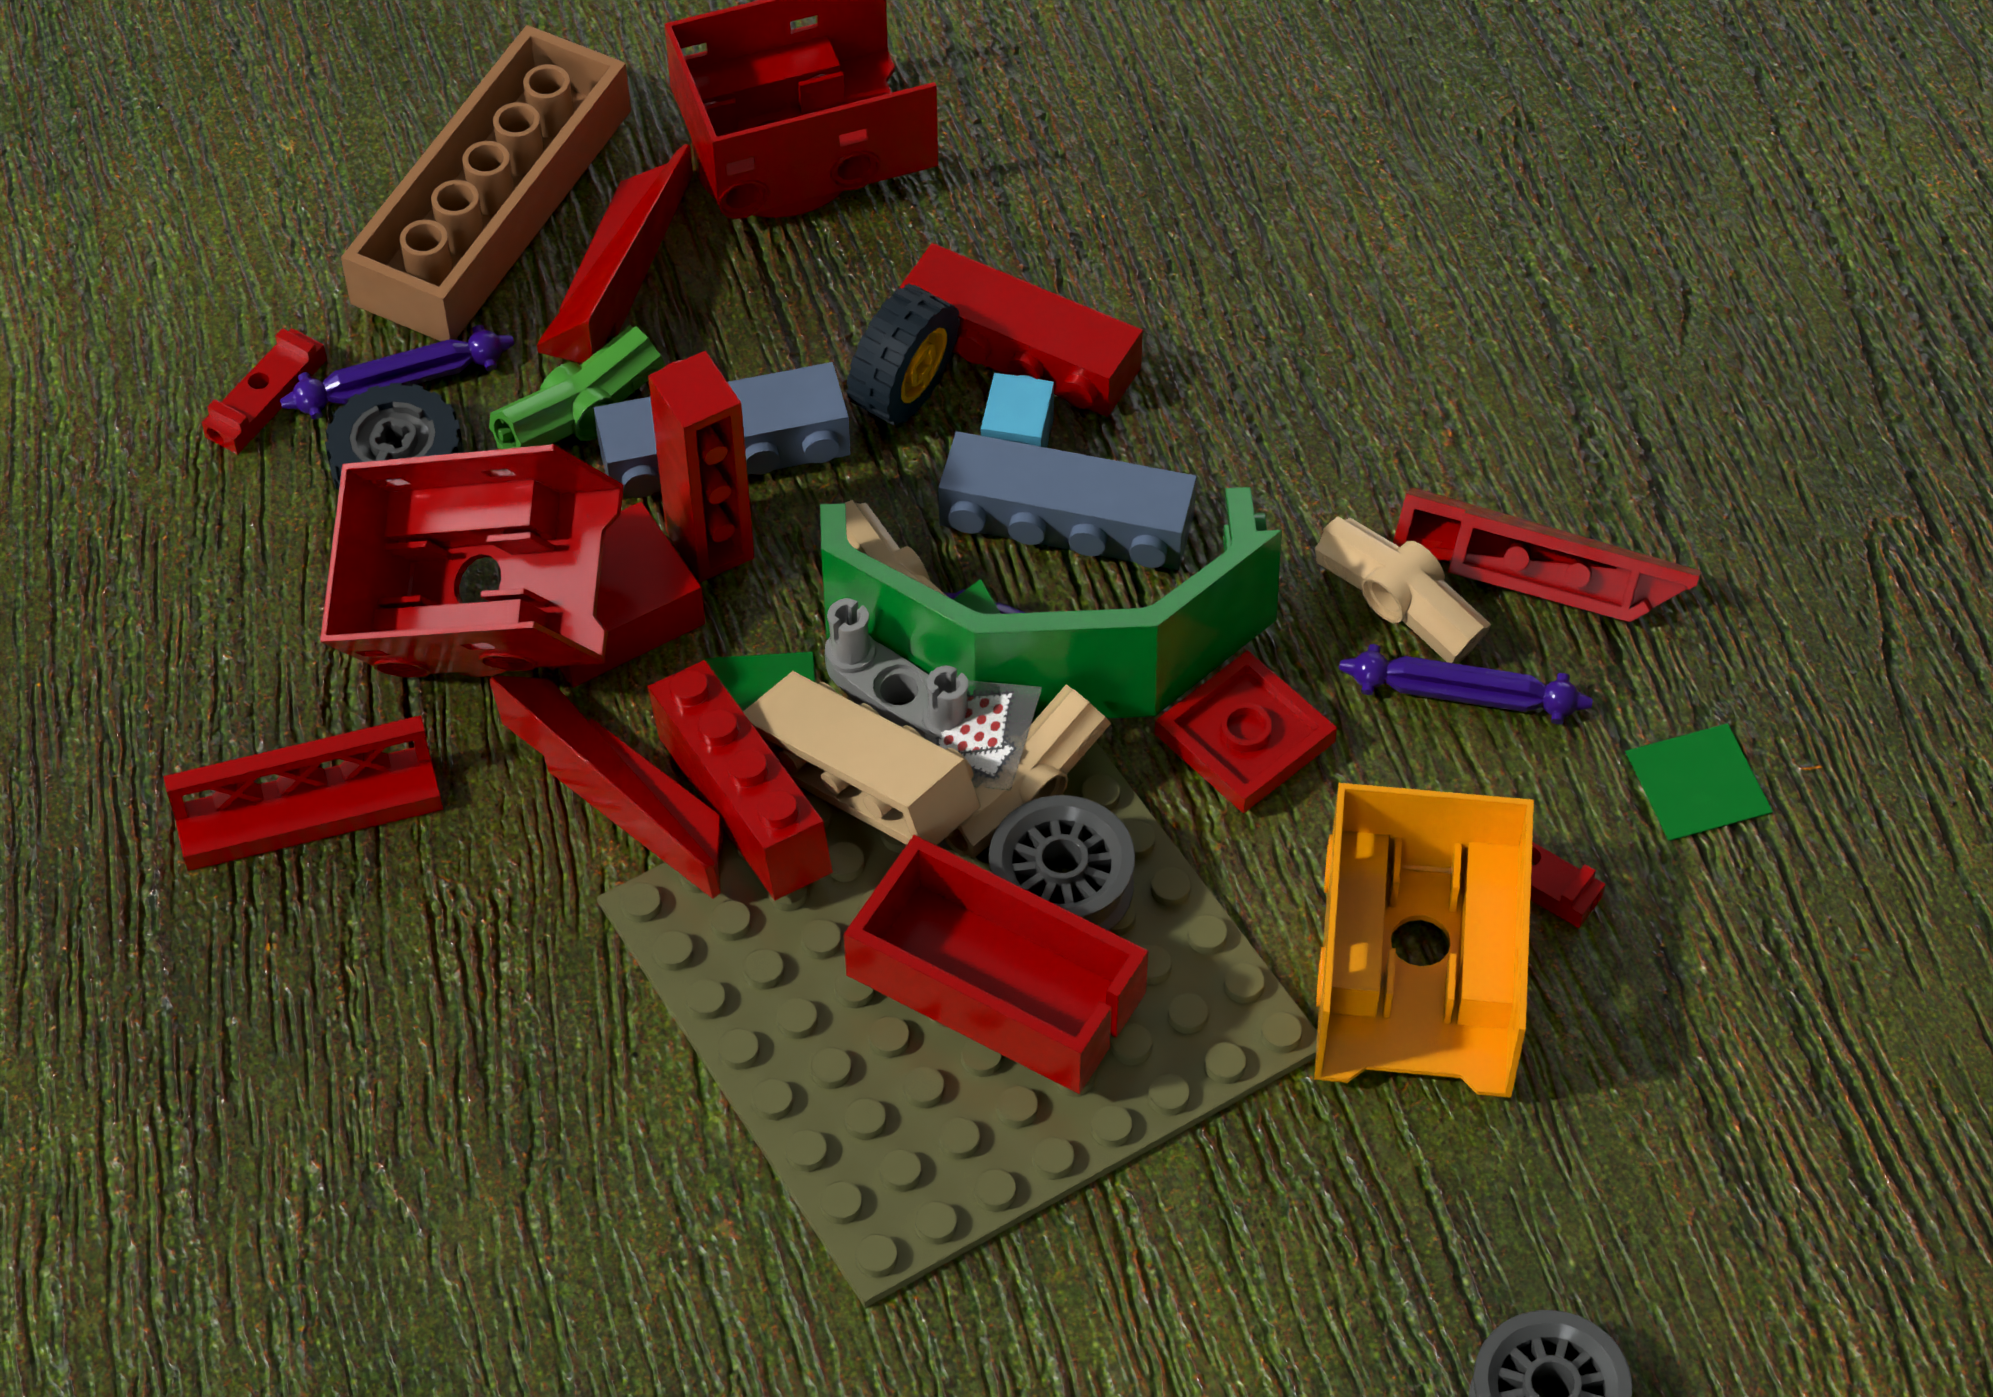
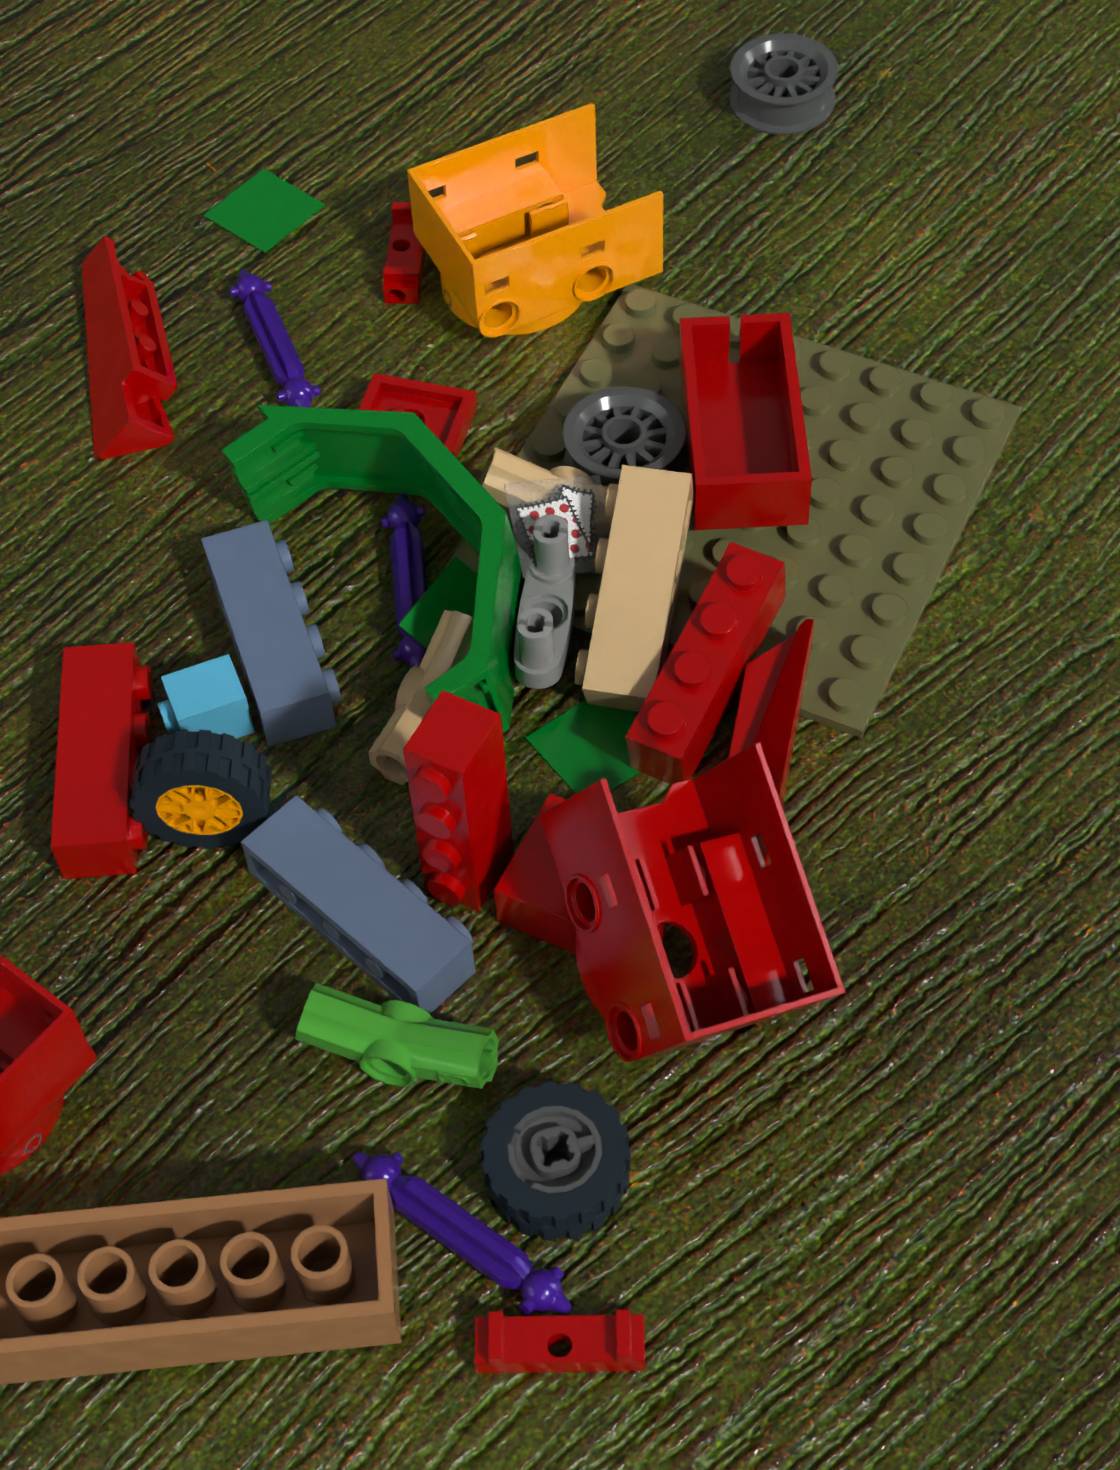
camera: 120 degrees left, 0 degrees up
red fence [163,715,443,871] -> none
red wedge [537,144,693,363] -> none
tan piece [1315,516,1491,663] -> none

